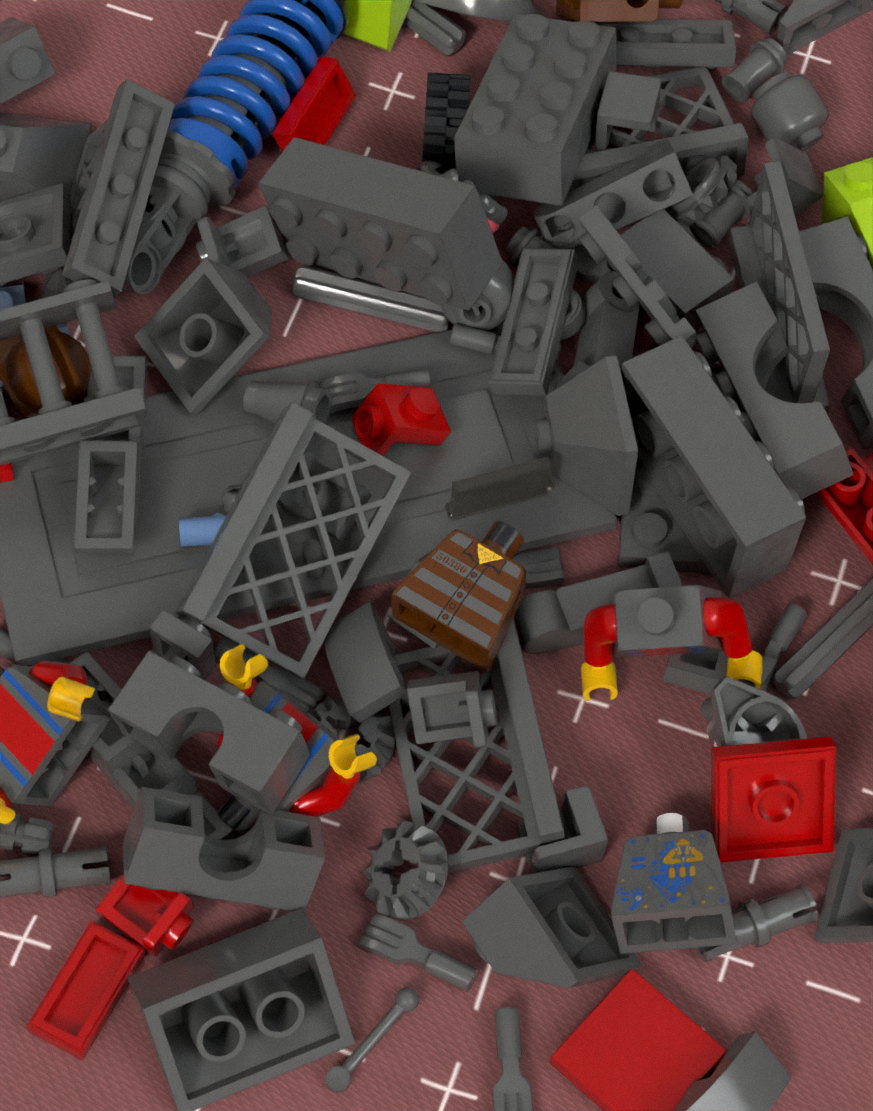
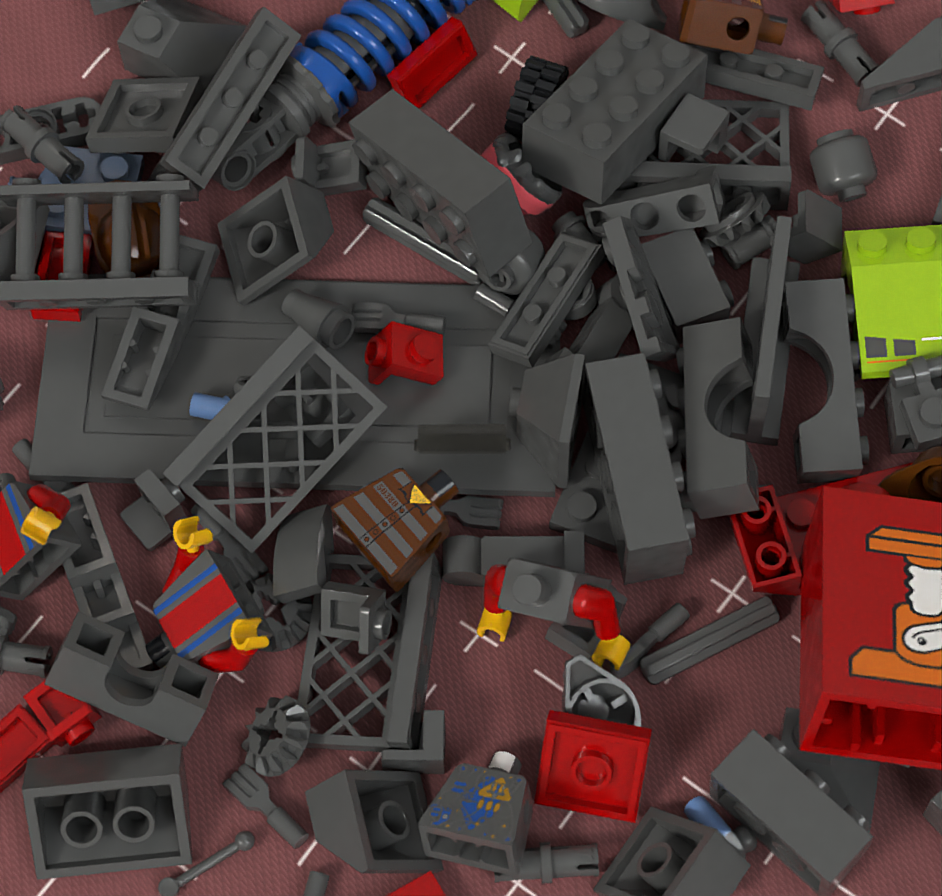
camera: 25 degrees right, 5 degrees up
dark grey arch [108,651,311,815] -> none
dark grey pin [722,38,787,102] -> none

